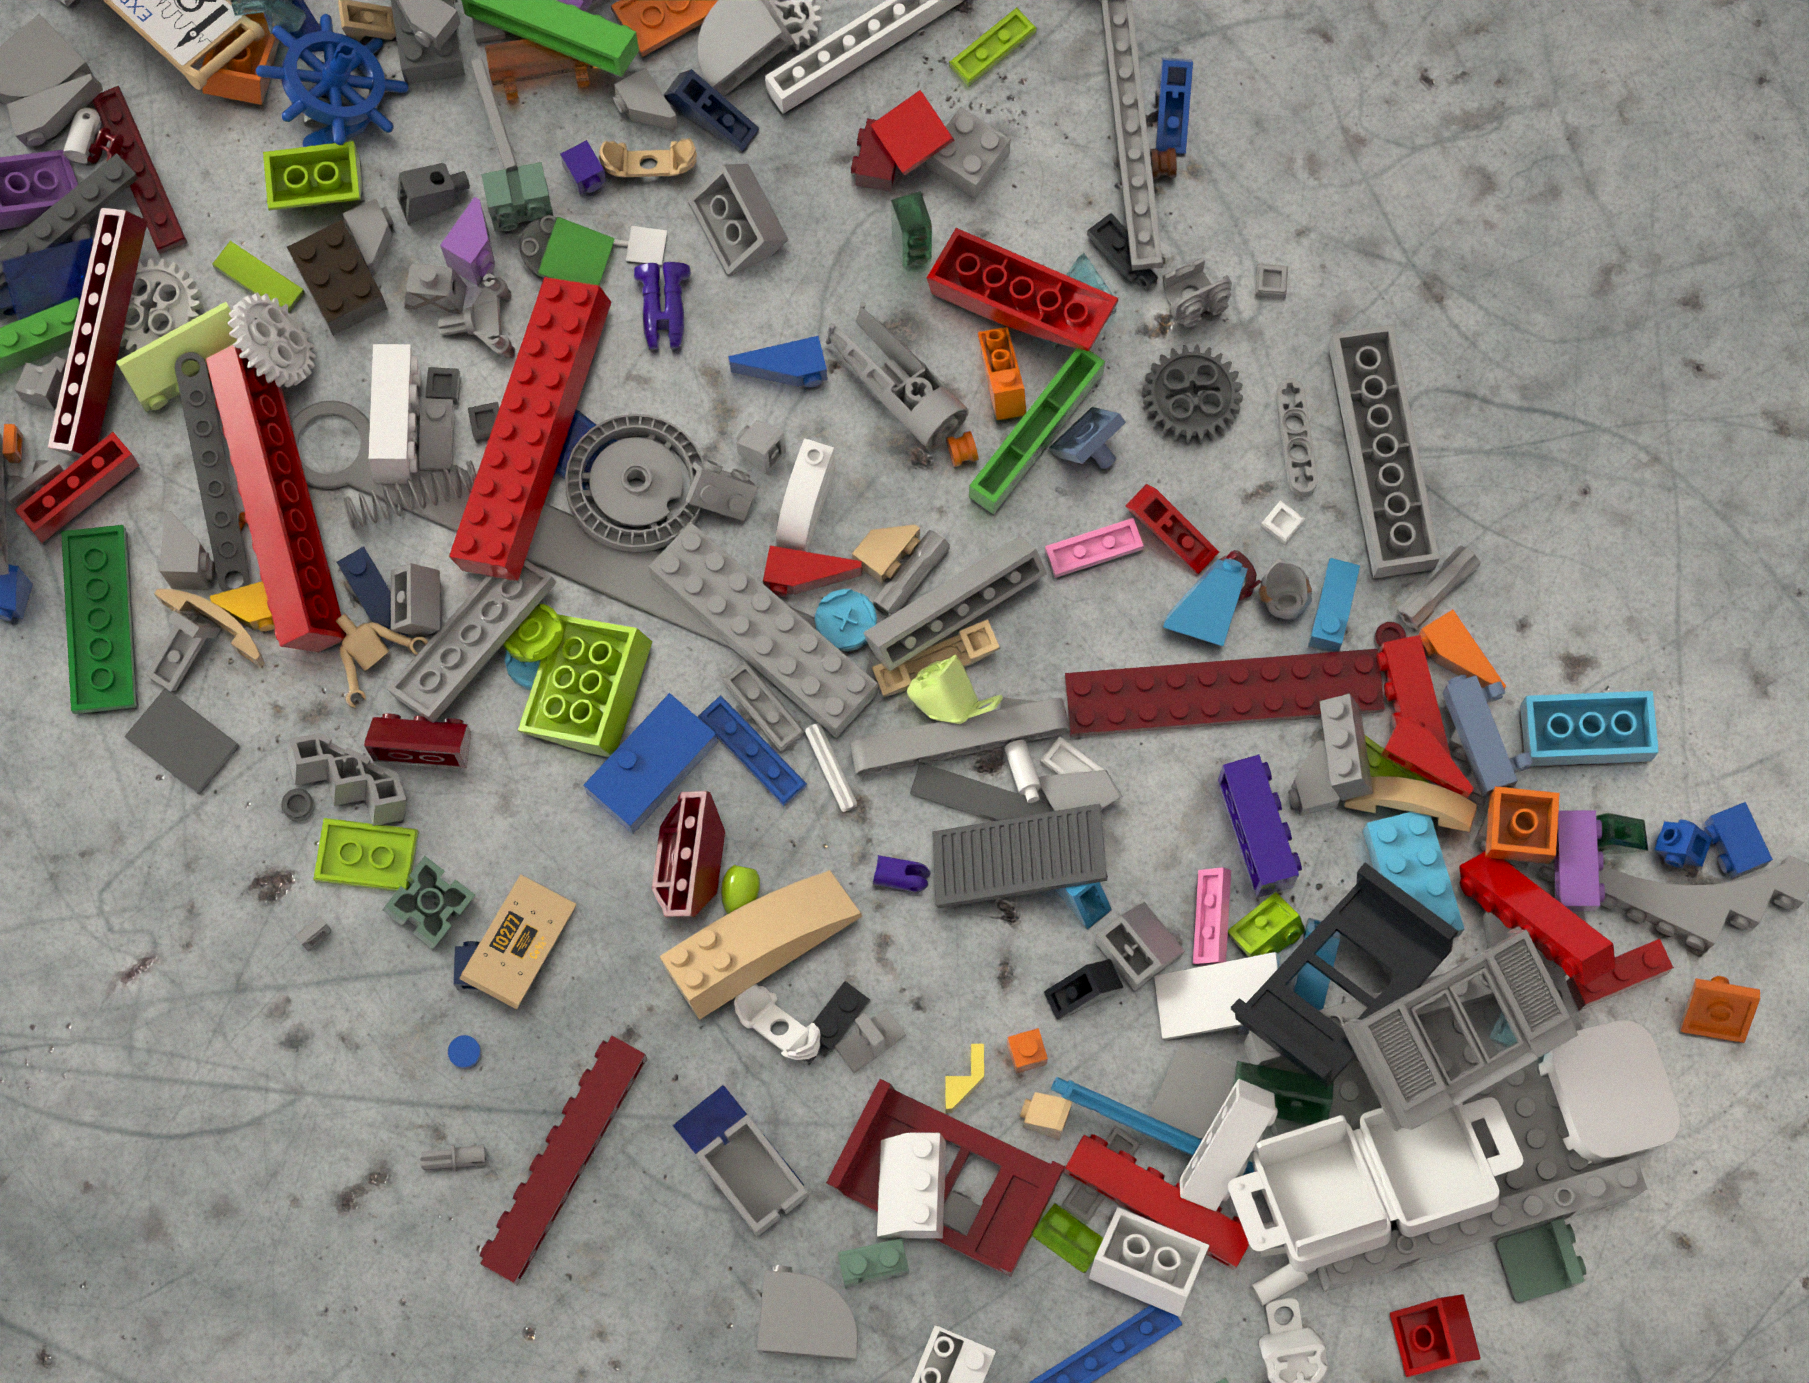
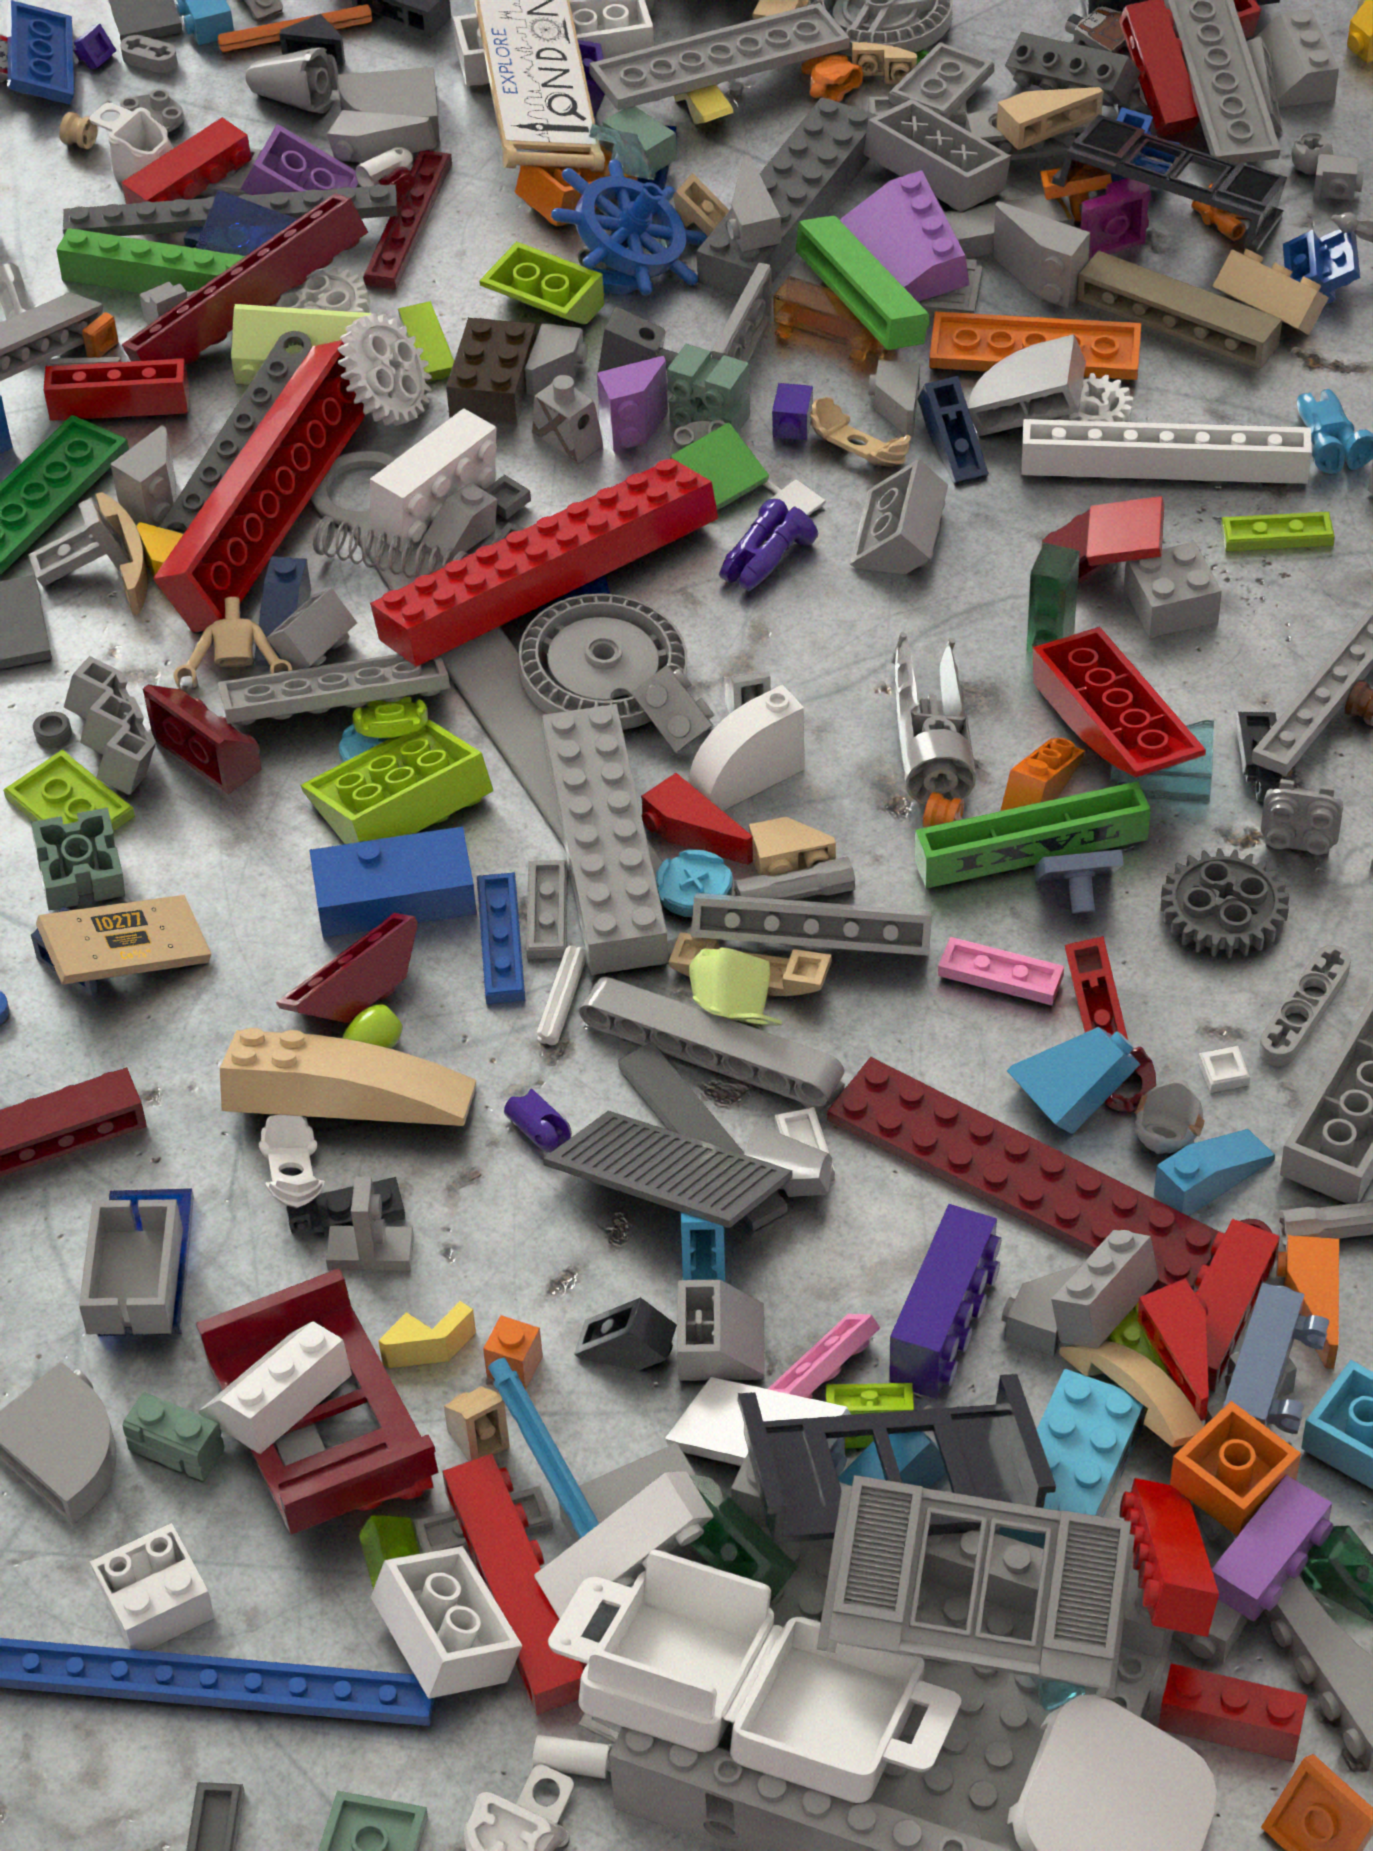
camera: 40 degrees right, 25 degrees down
light grey axle [439,273,515,358] -> none
blue slope [728,336,828,387] -> none
white cylinder [1004,740,1041,803] -> none

